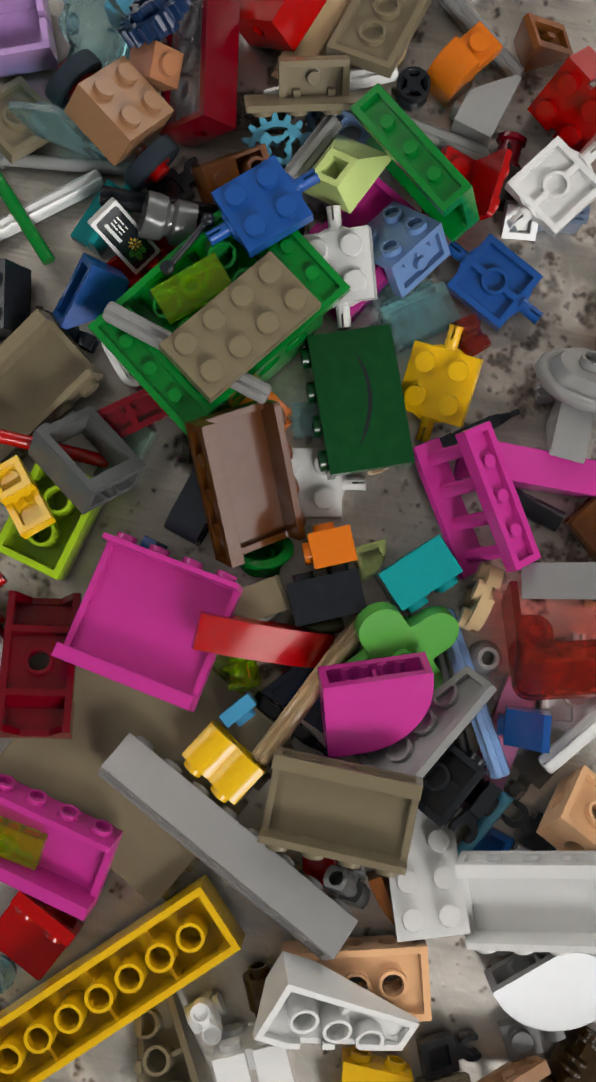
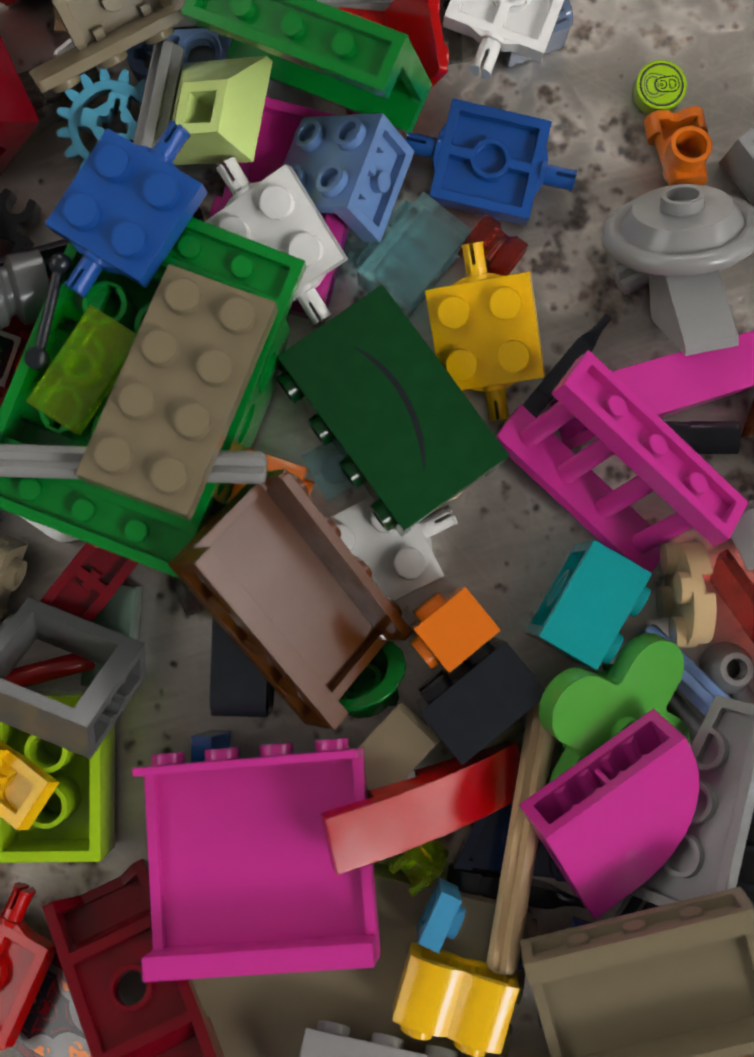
camera: 30 degrees left, 0 degrees up
dark orange slope [190,143,270,203] -> none
yellowish green tile [355,539,386,581] -> none
white plate [499,200,538,241] -> none

